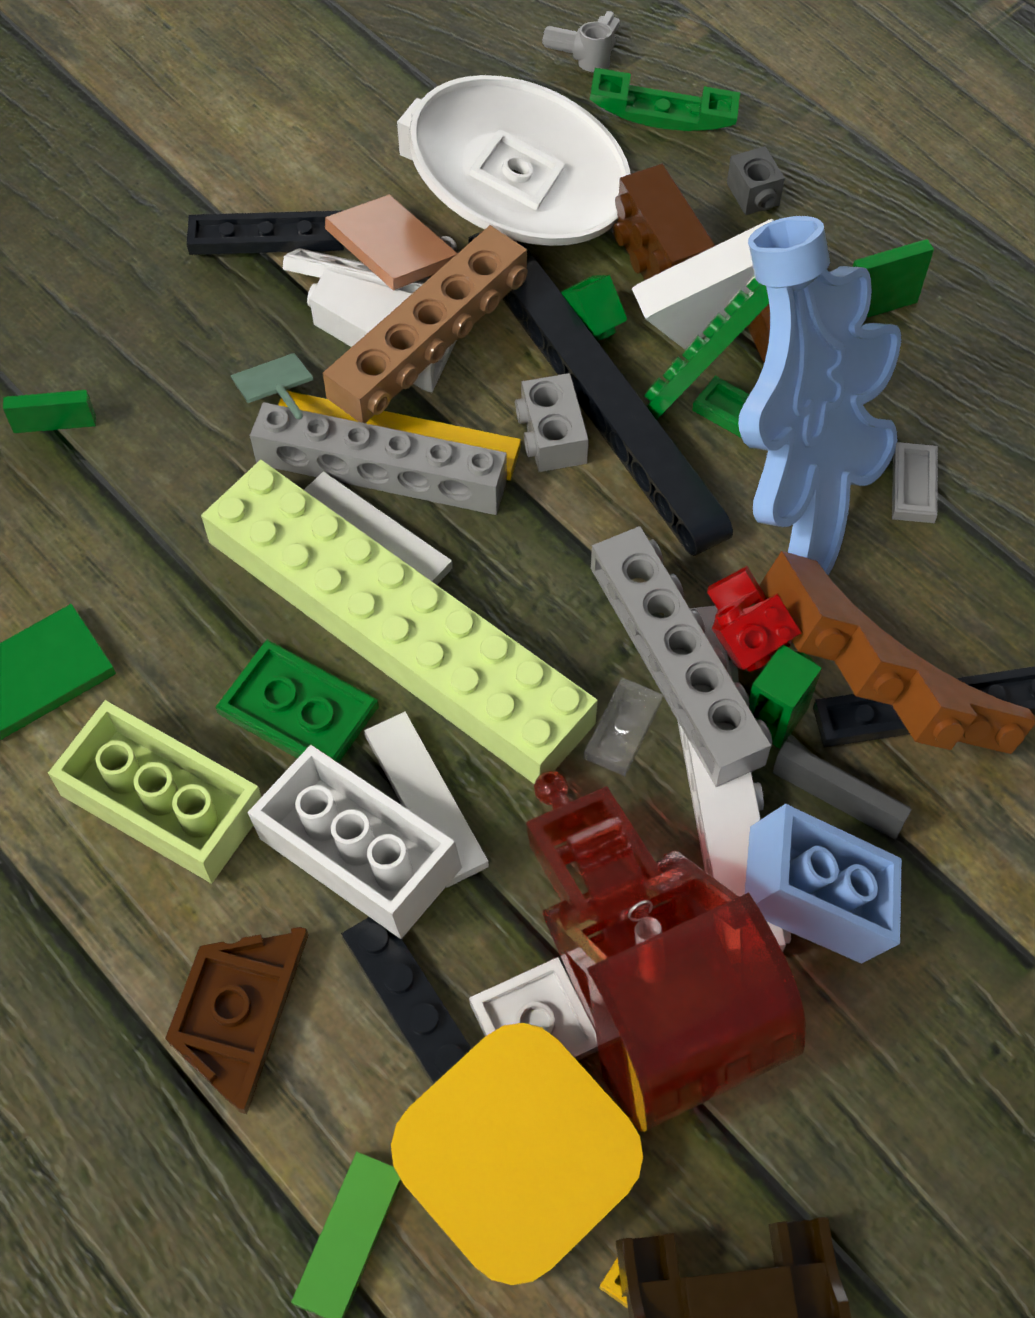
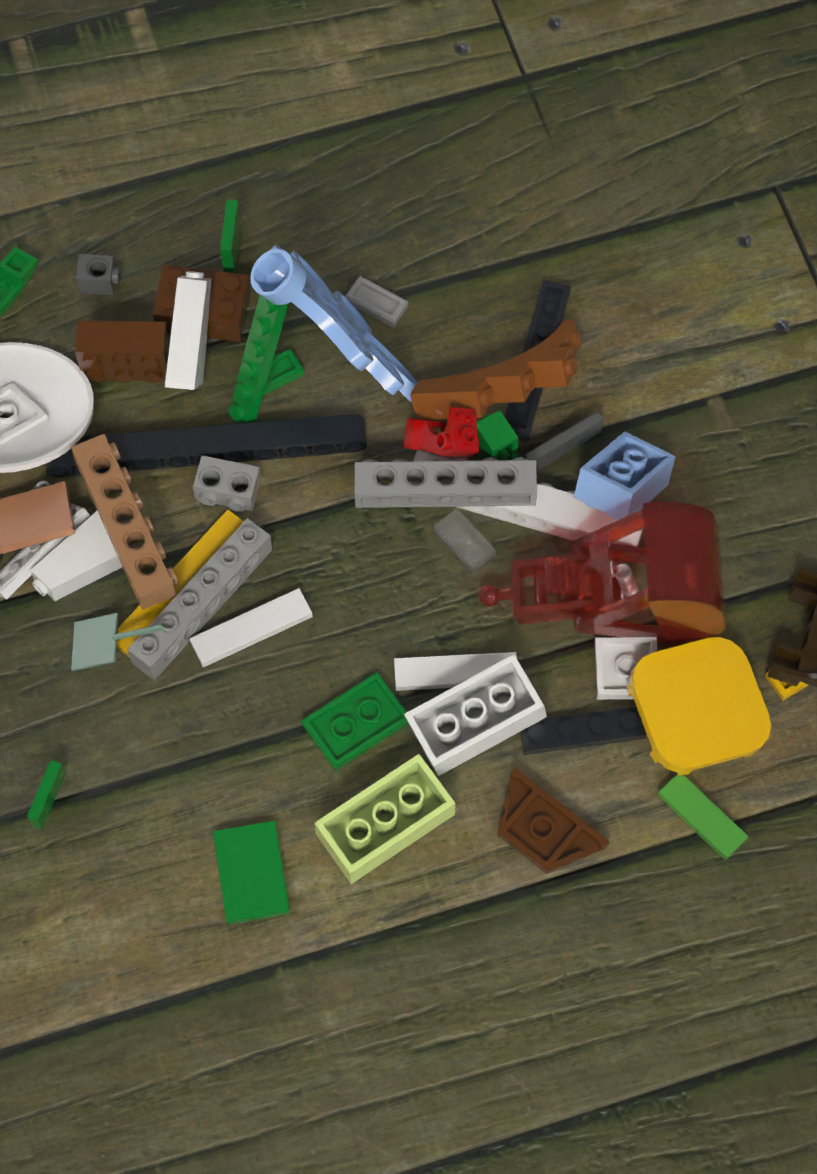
camera: 65 degrees left, 5 degrees up
yellowish green brick [201,459,598,788] -> none
green brick [561,275,628,341] -> none

